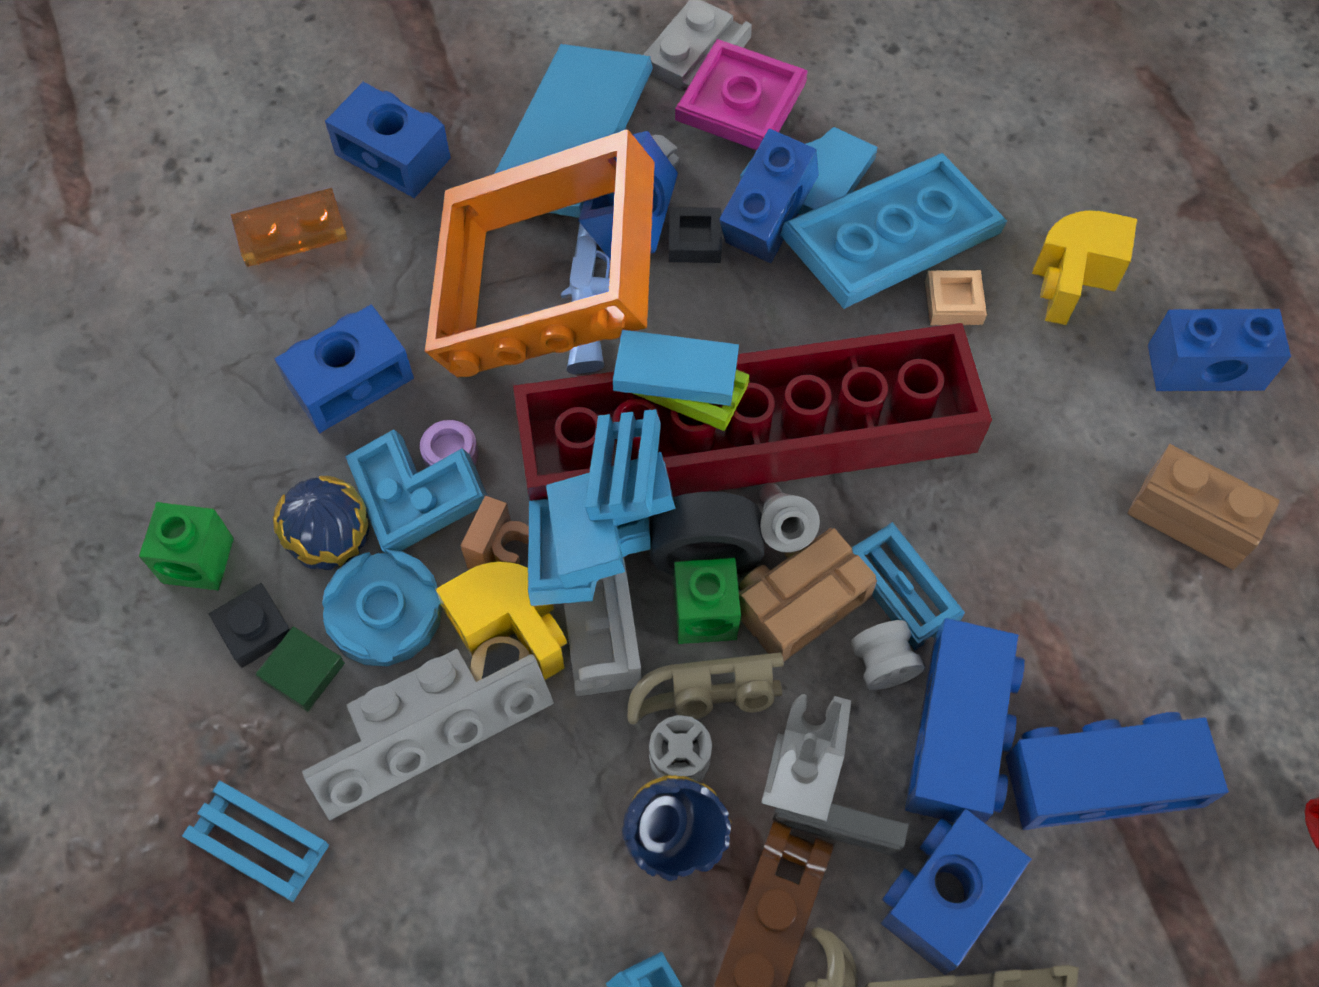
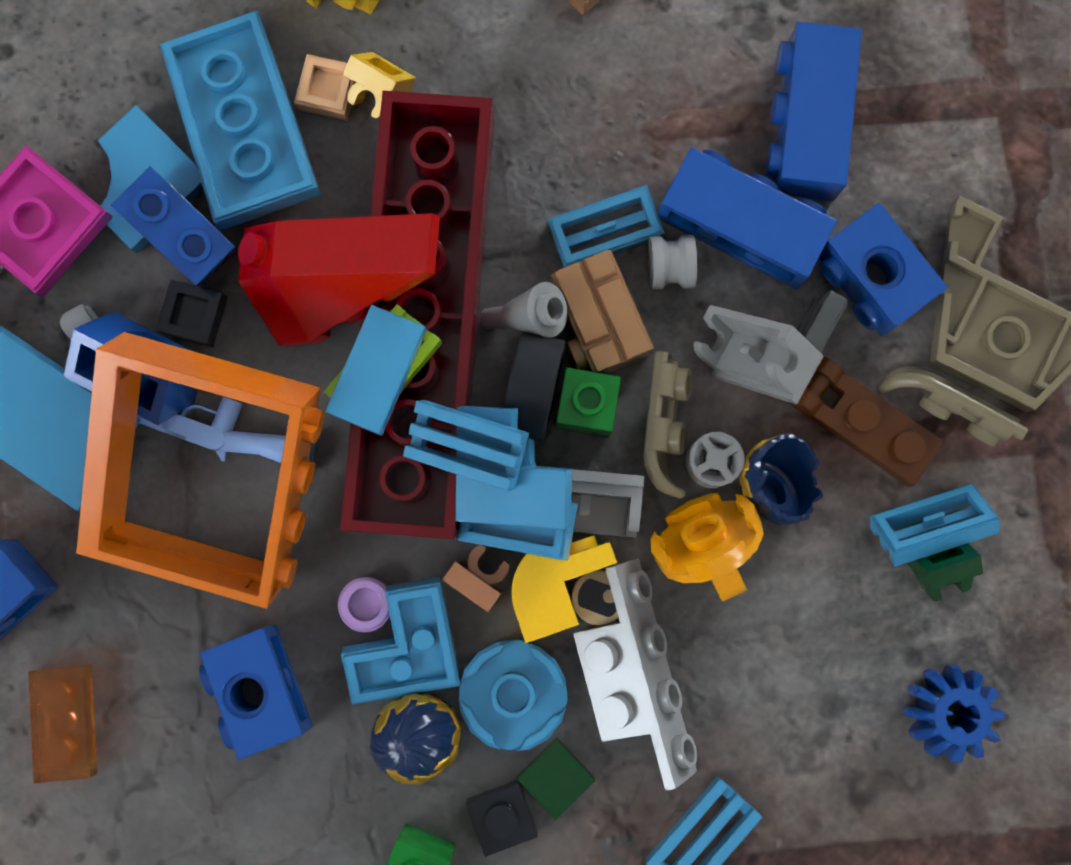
camera: 70 degrees left, 20 degrees up
none -> red wedge [238,213,440,347]
none -> yellow tile [343,52,416,119]
none -> light orange tile [651,493,764,602]

